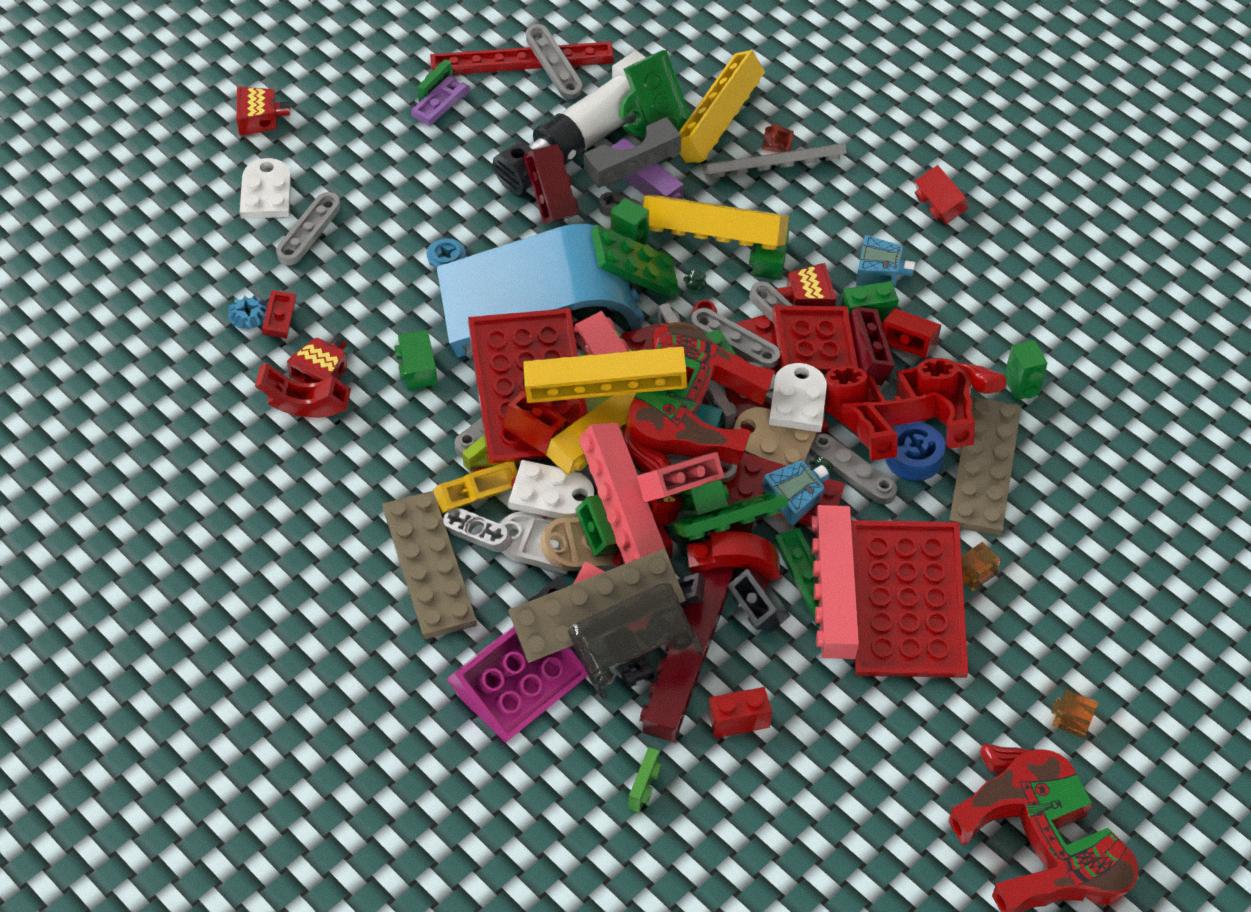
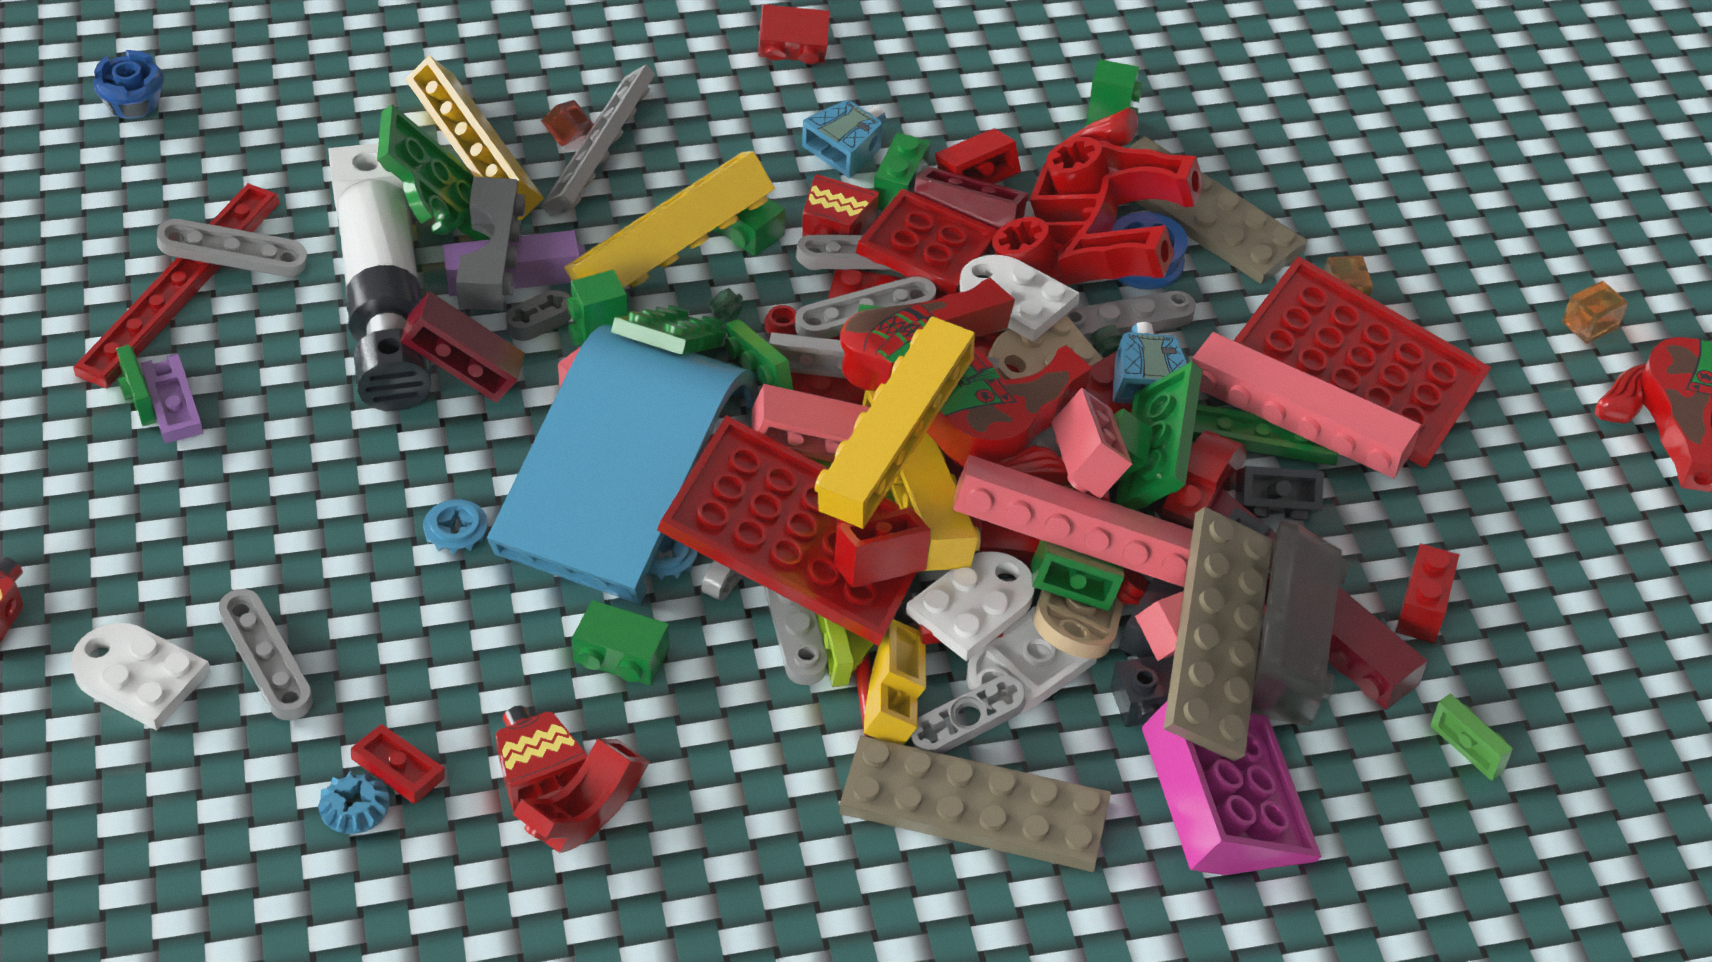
camera: 60 degrees left, 5 degrees down
none -> green plate [725,319,793,390]

